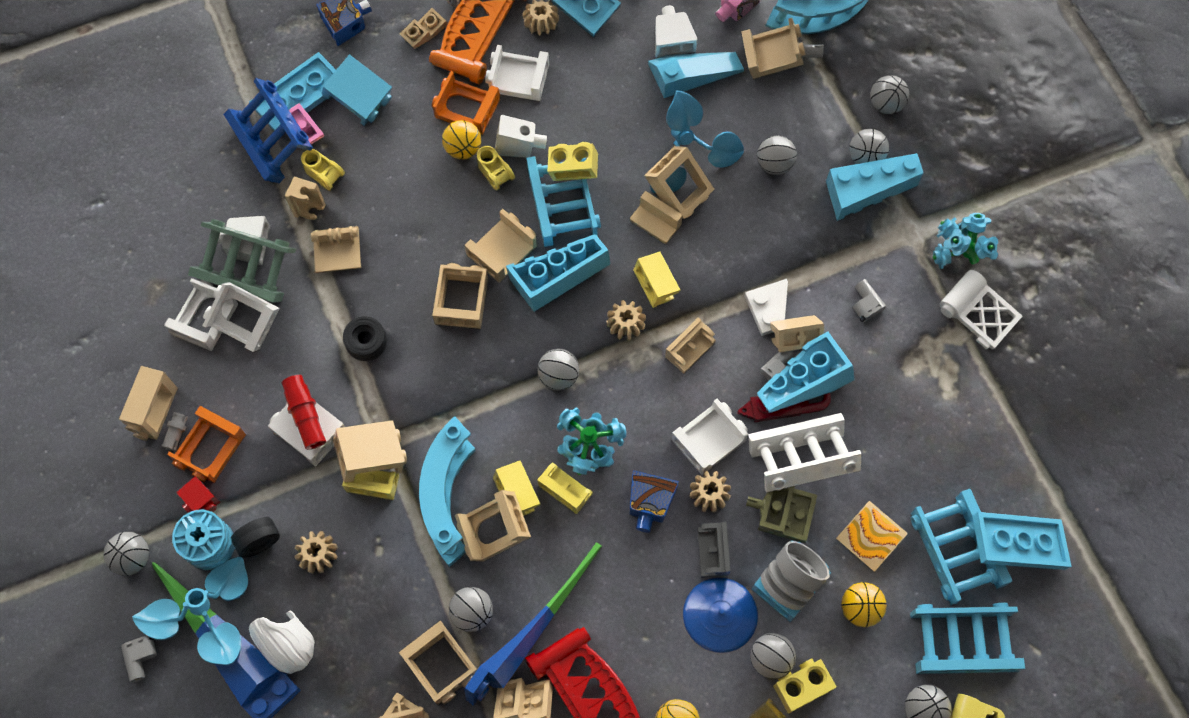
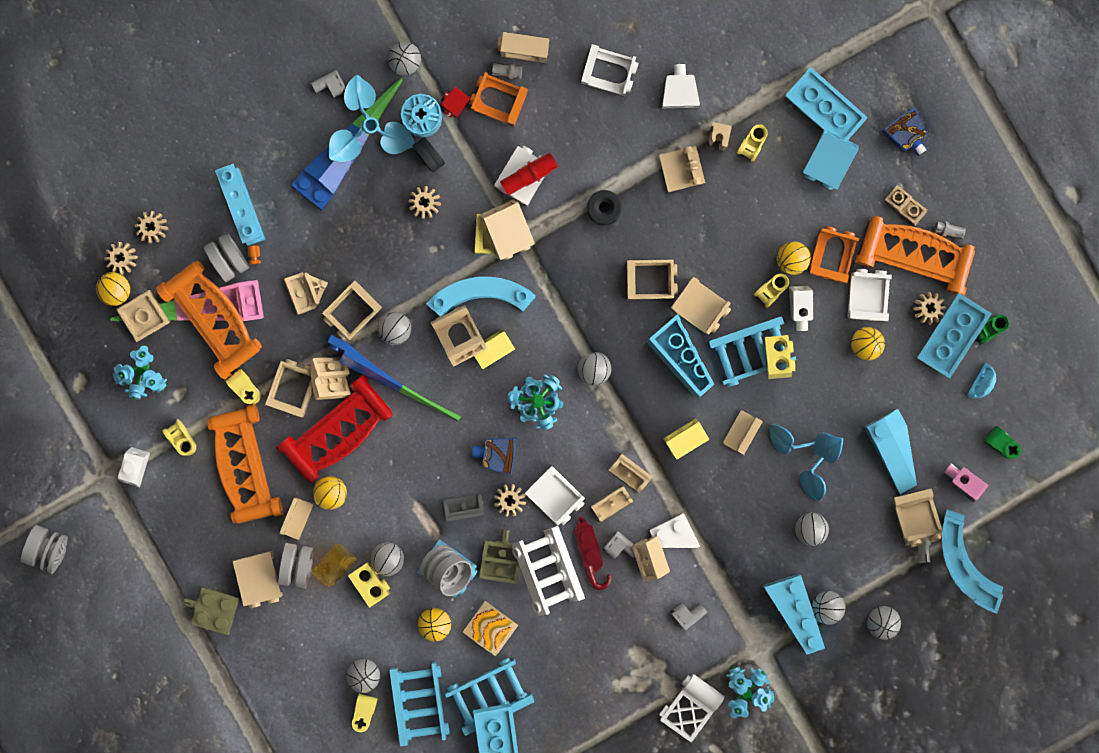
camera: 85 degrees right, 20 degrees up
sand green fence [188,219,296,302] -> none
white panel [202,282,280,352] -> none
blue fence [223,78,313,183] -> none
white hair [249,610,315,674] -> none
bright pink slope [289,103,324,144] -> none
light yellow hinge [537,462,593,514] -> none
tan gear [607,300,646,340] -> none
tan window [644,146,714,219] -> none
white torso [655,5,697,58] -> none
blue hat [683,577,758,653] -> none
medium azure wedge [757,332,855,413] -> none
none -> tan hinge [591,485,633,522]
none -> yellow piece [851,327,885,361]

